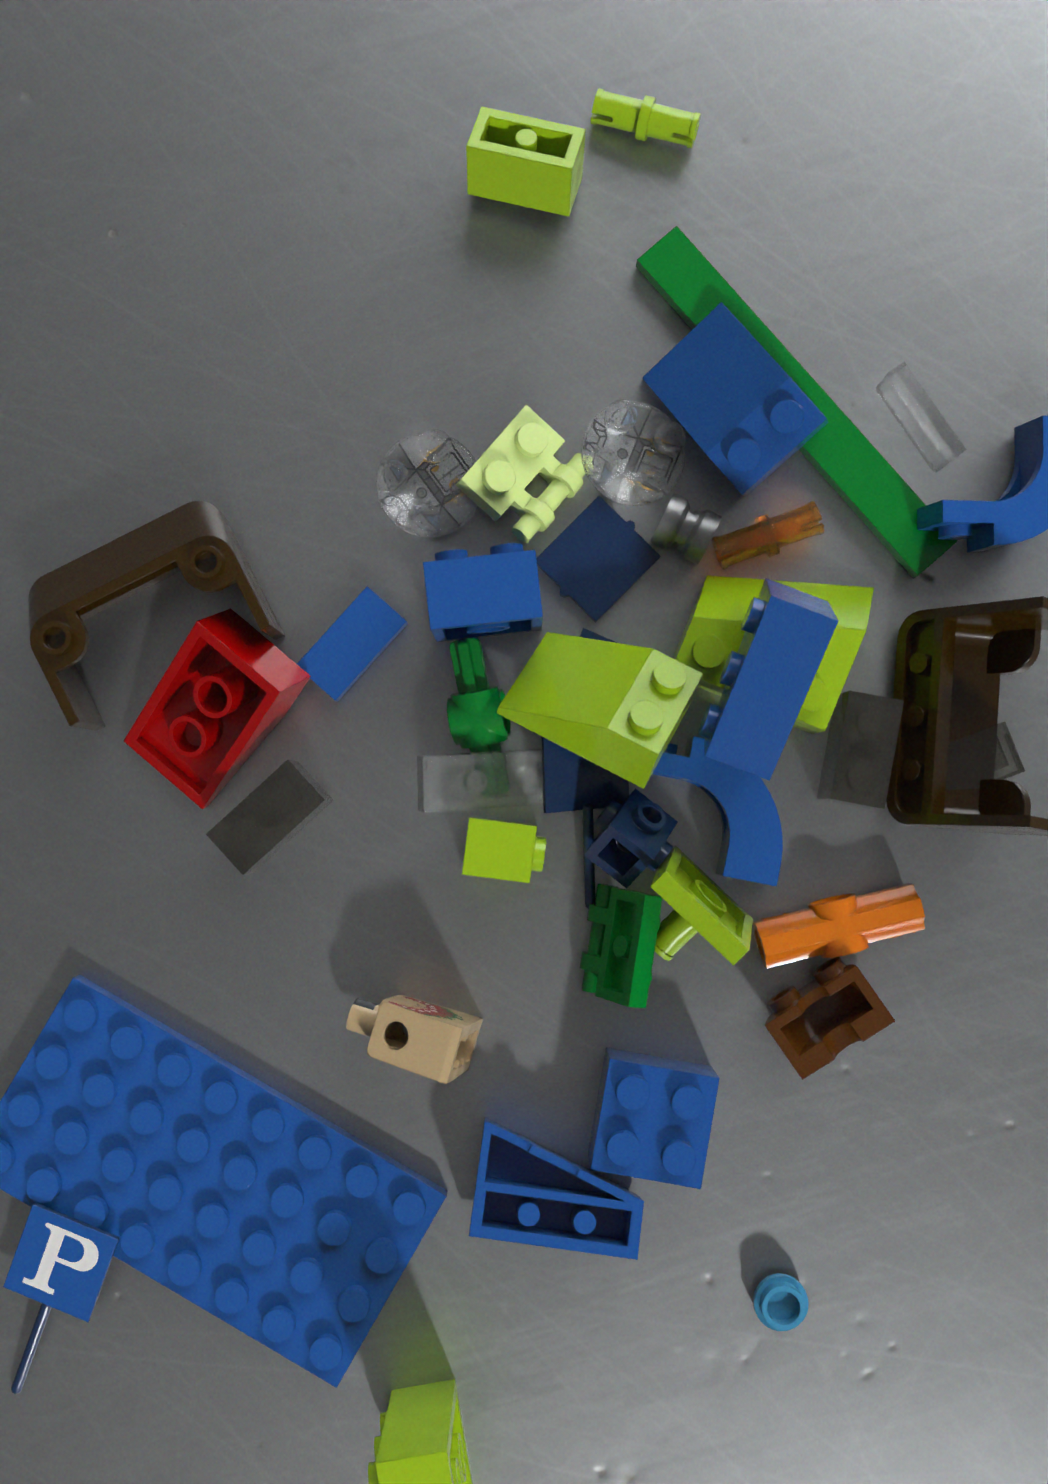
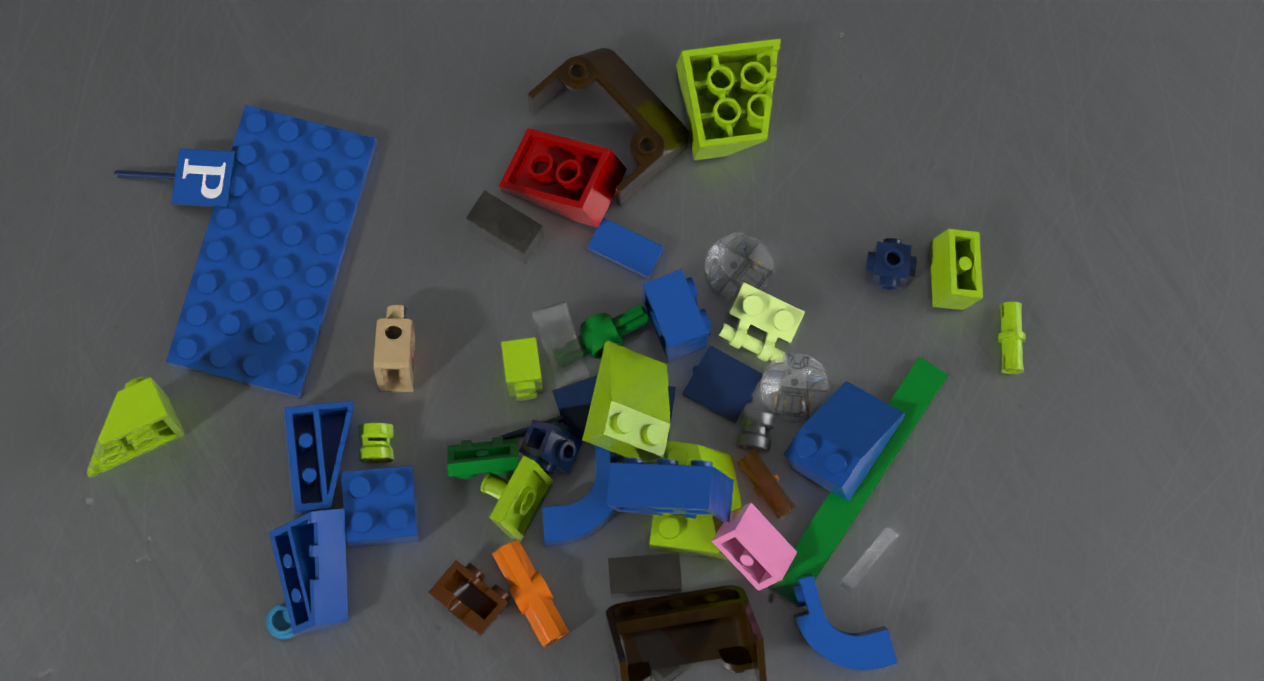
camera: 75 degrees right, 10 degrees down
none -> blue wedge [269,508,348,635]
none -> lime wheel [359,423,394,463]
none -> lime wedge [676,38,781,160]
none -> bright pink brick [712,502,797,591]
none -> dark blue brick [866,238,917,290]

